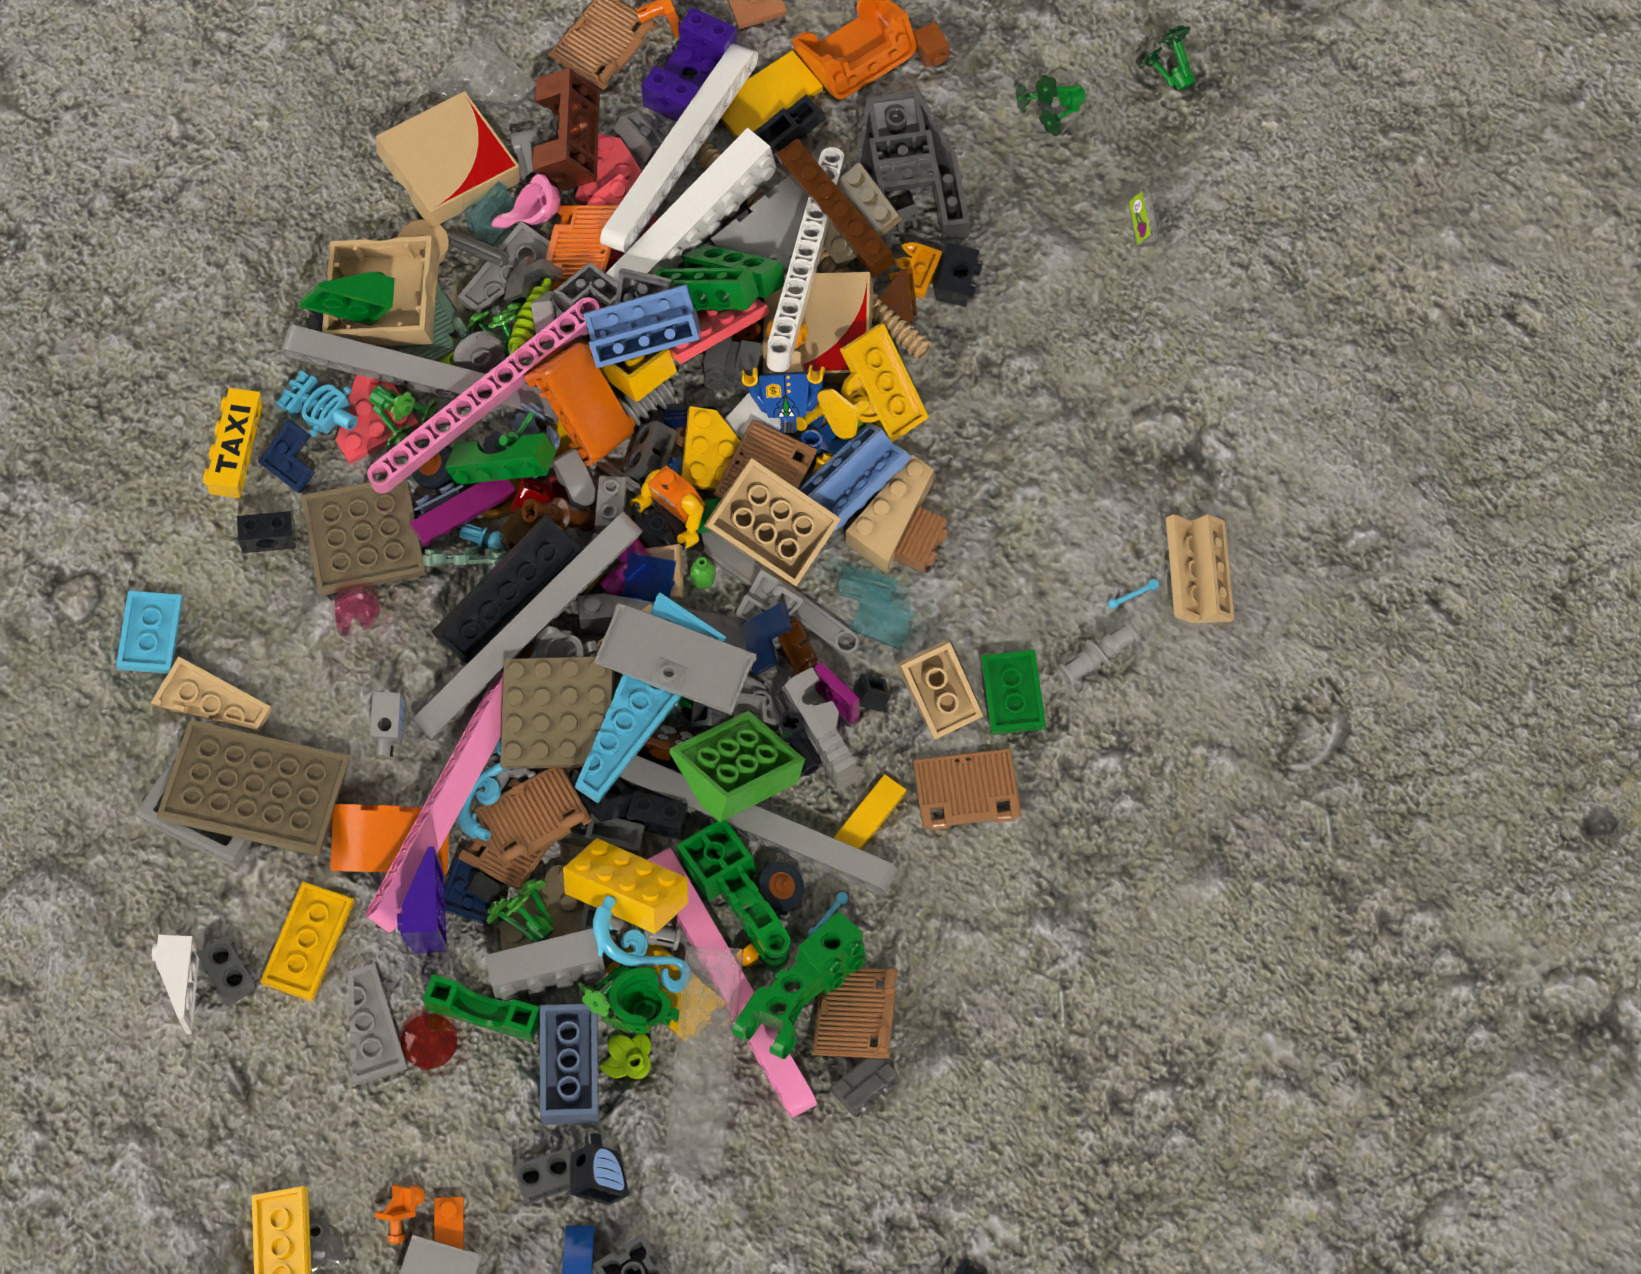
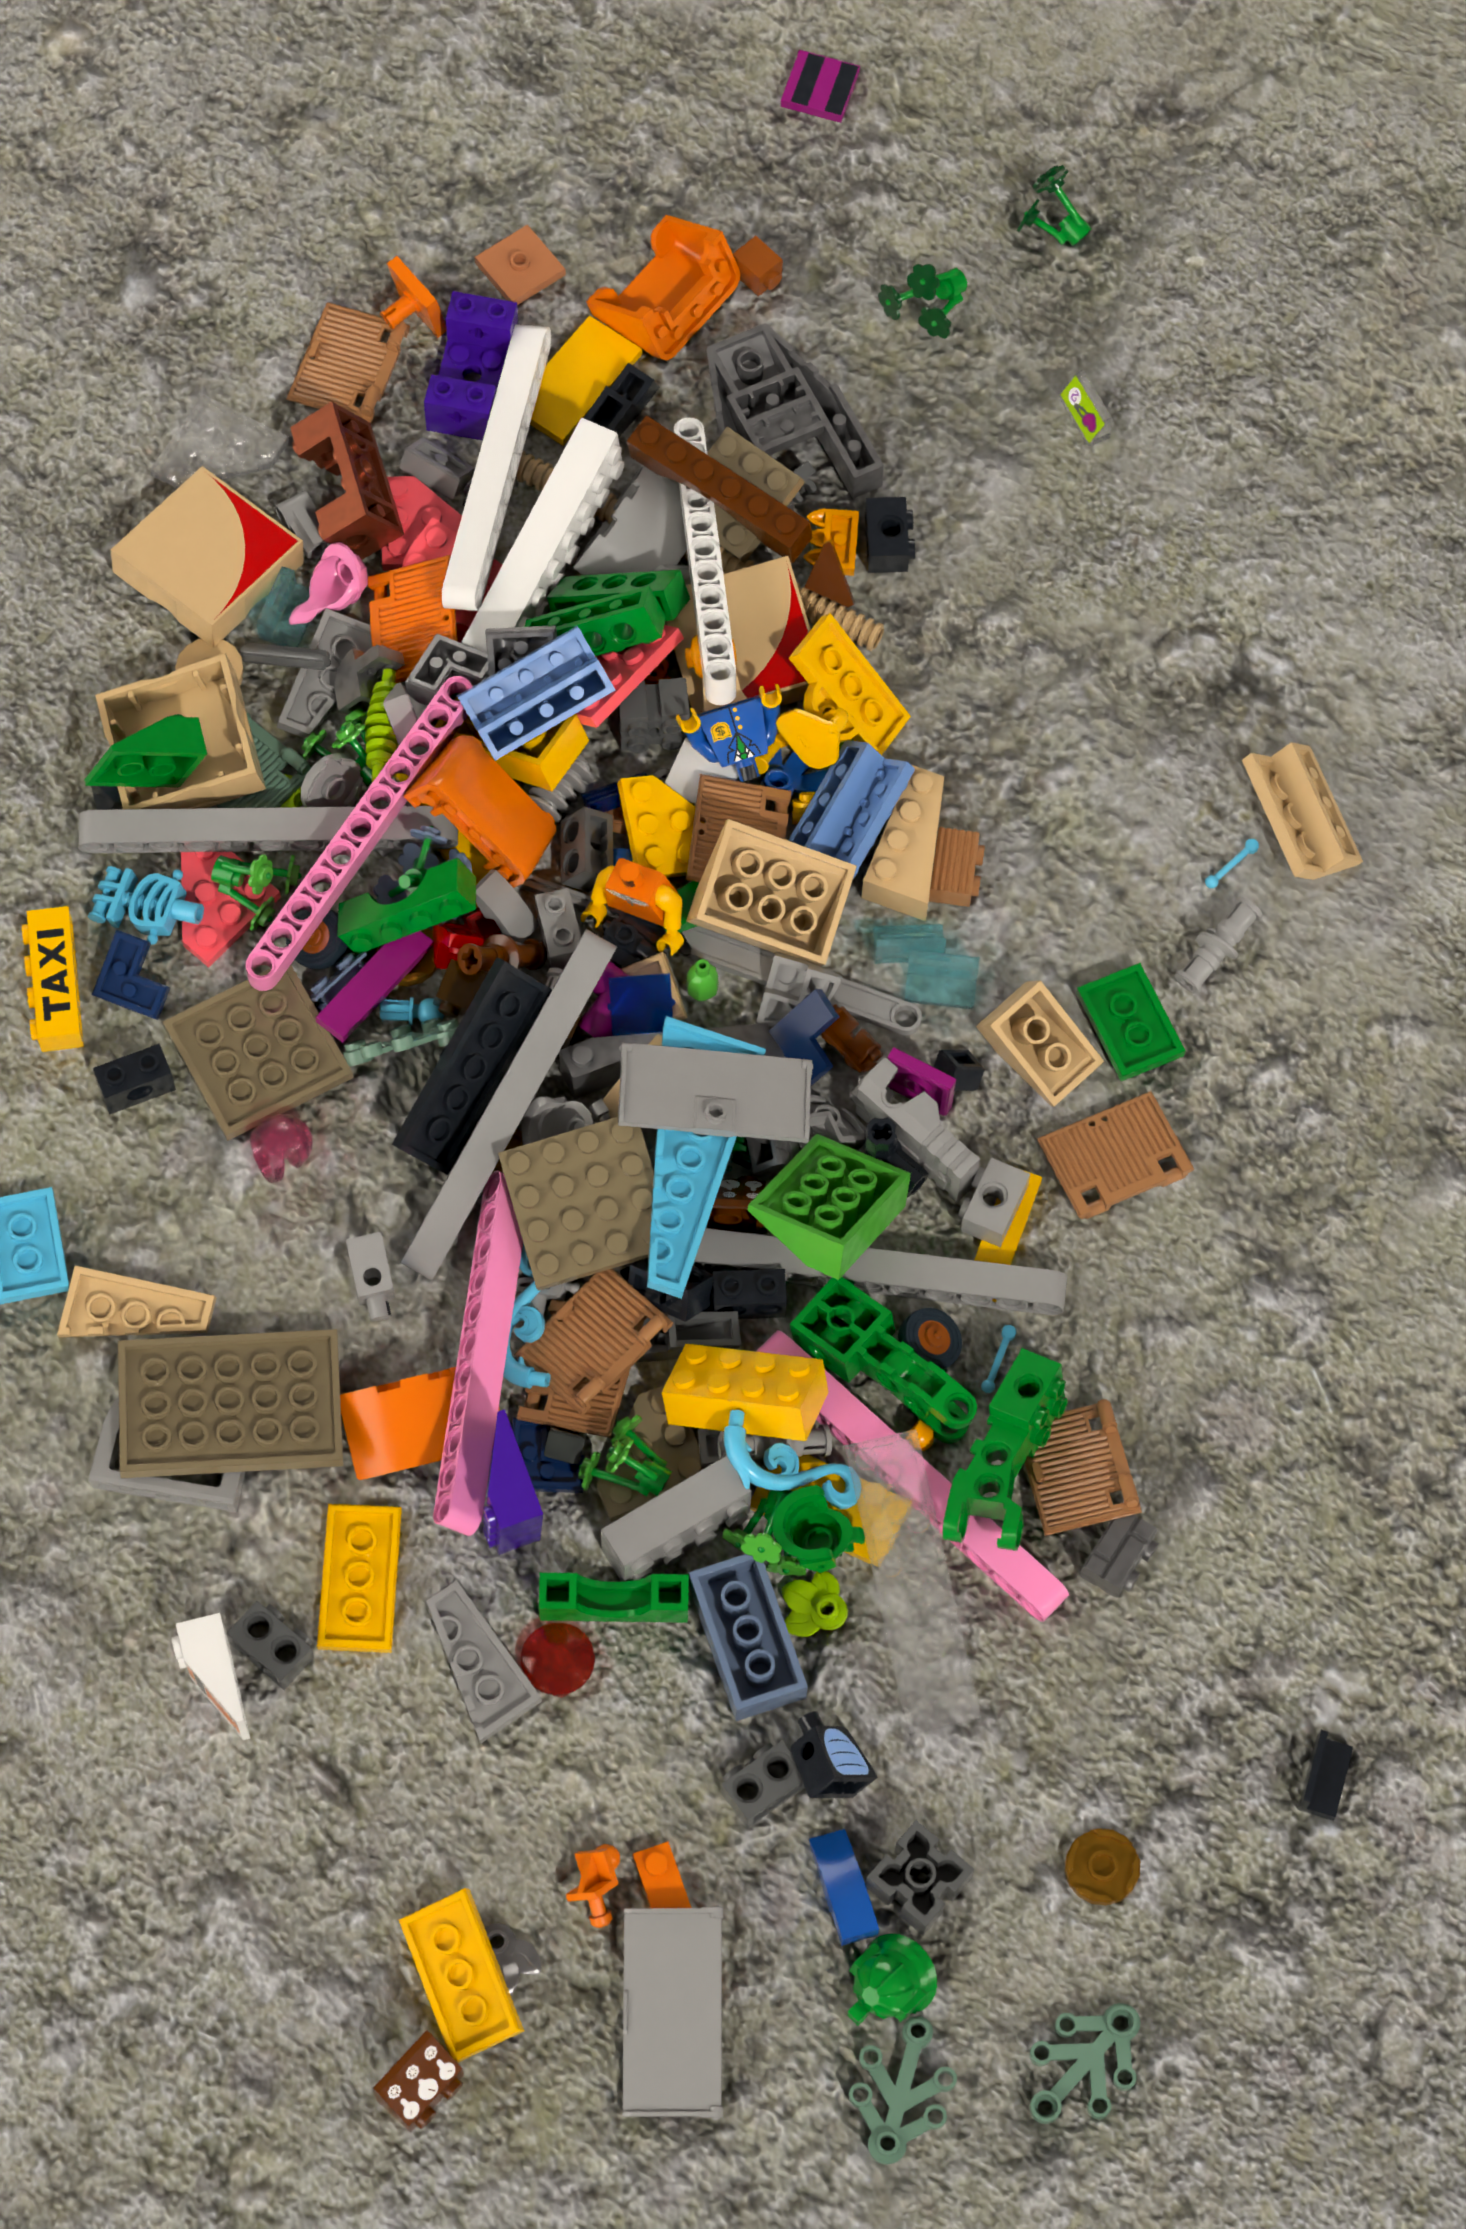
camera: 20 degrees left, 0 degrees up
none -> light grey brick [958,1158,1030,1248]

